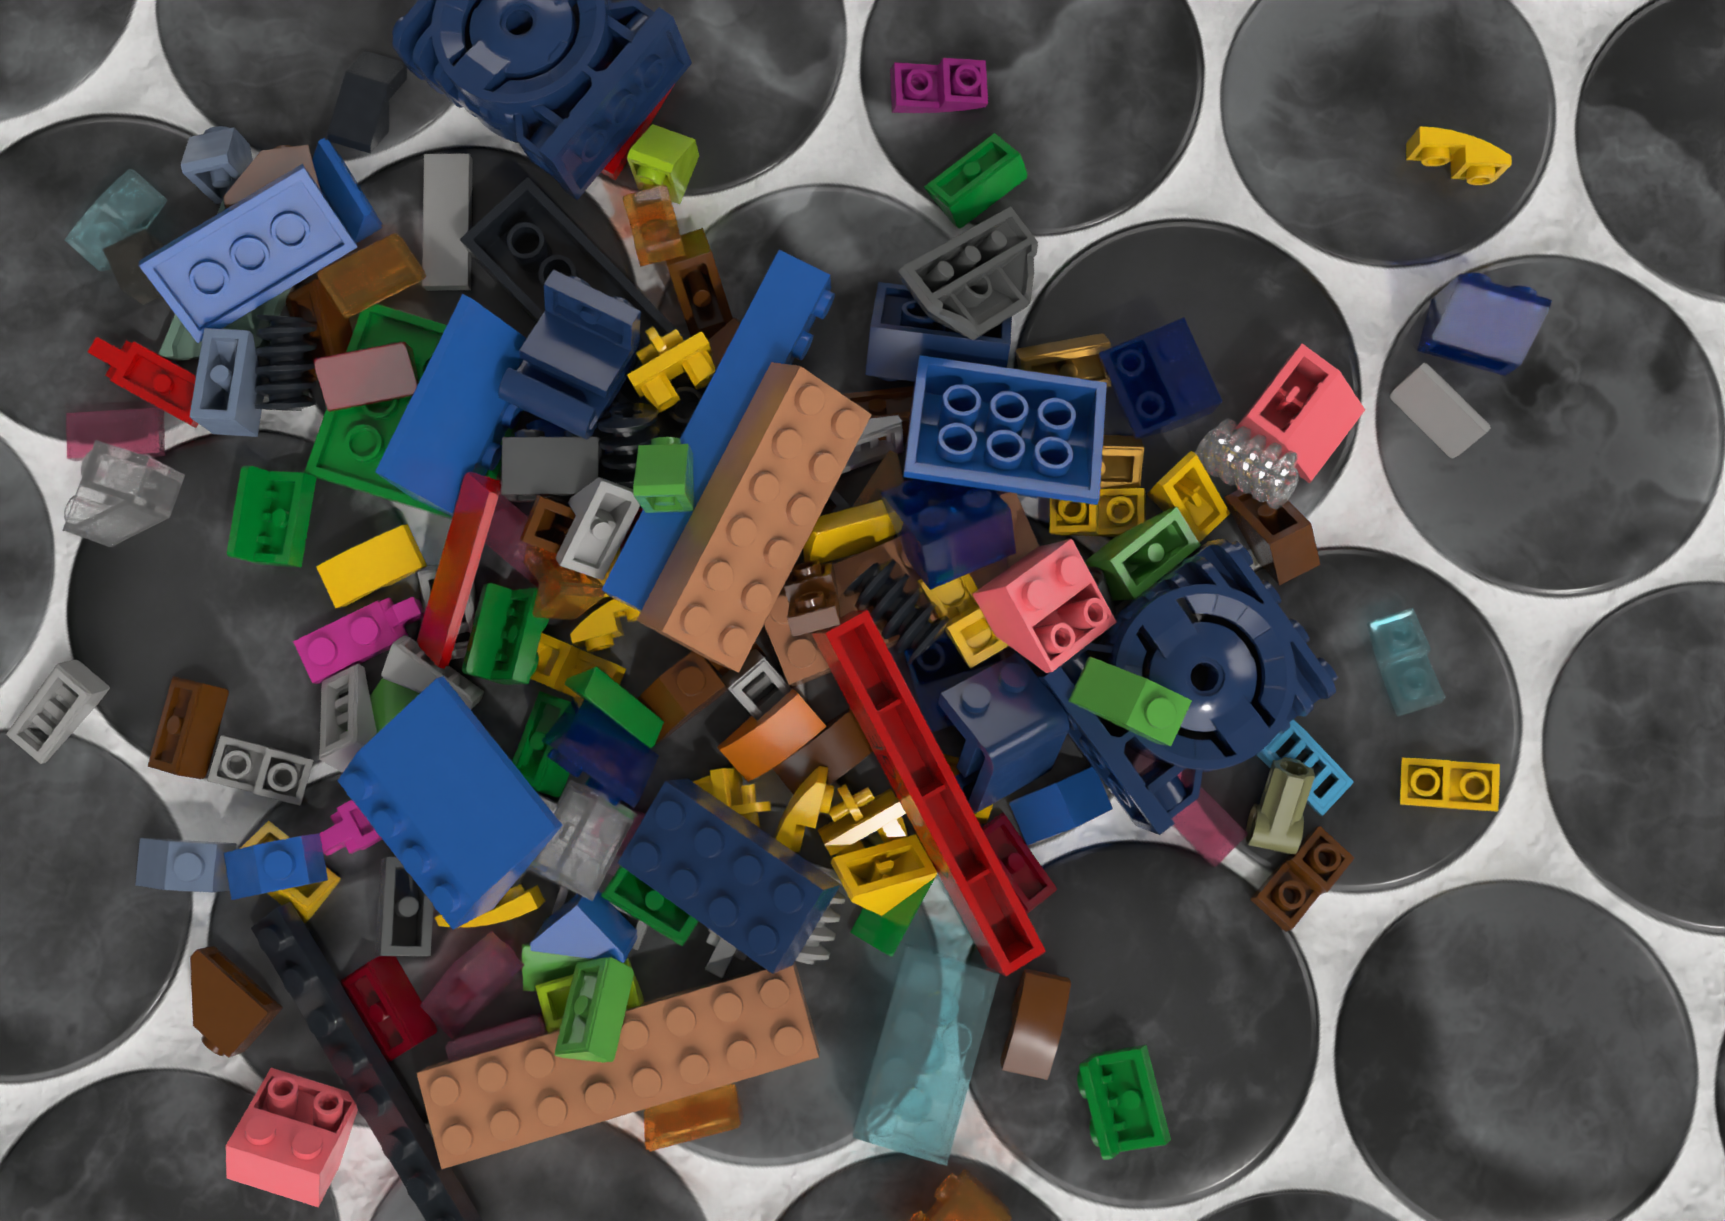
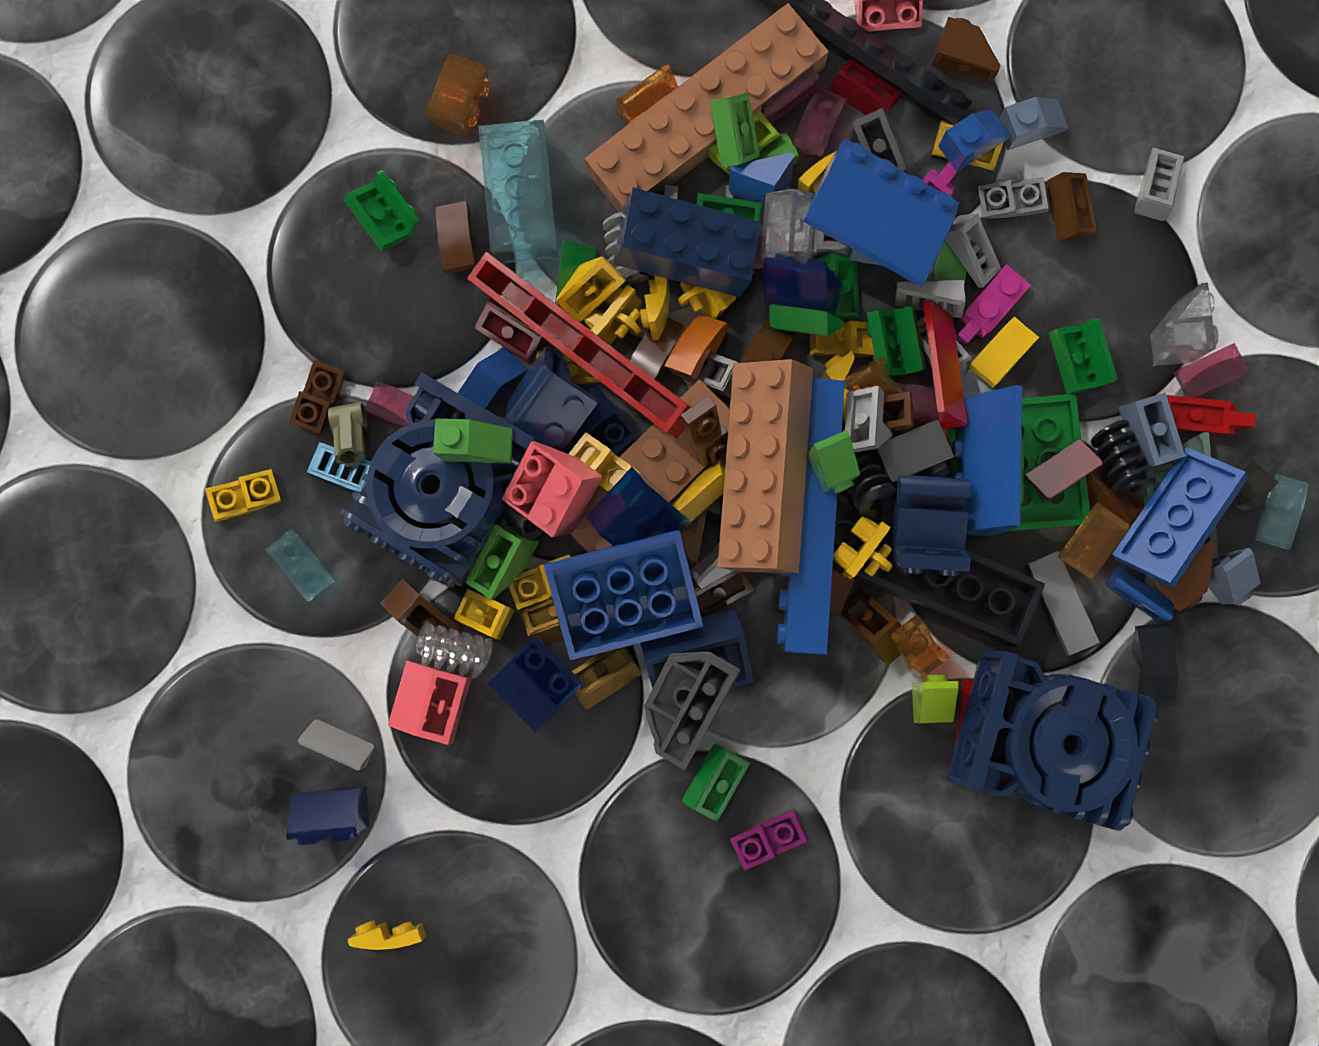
camera: 155 degrees right, 0 degrees up
black piece [843,559,949,665] -> none

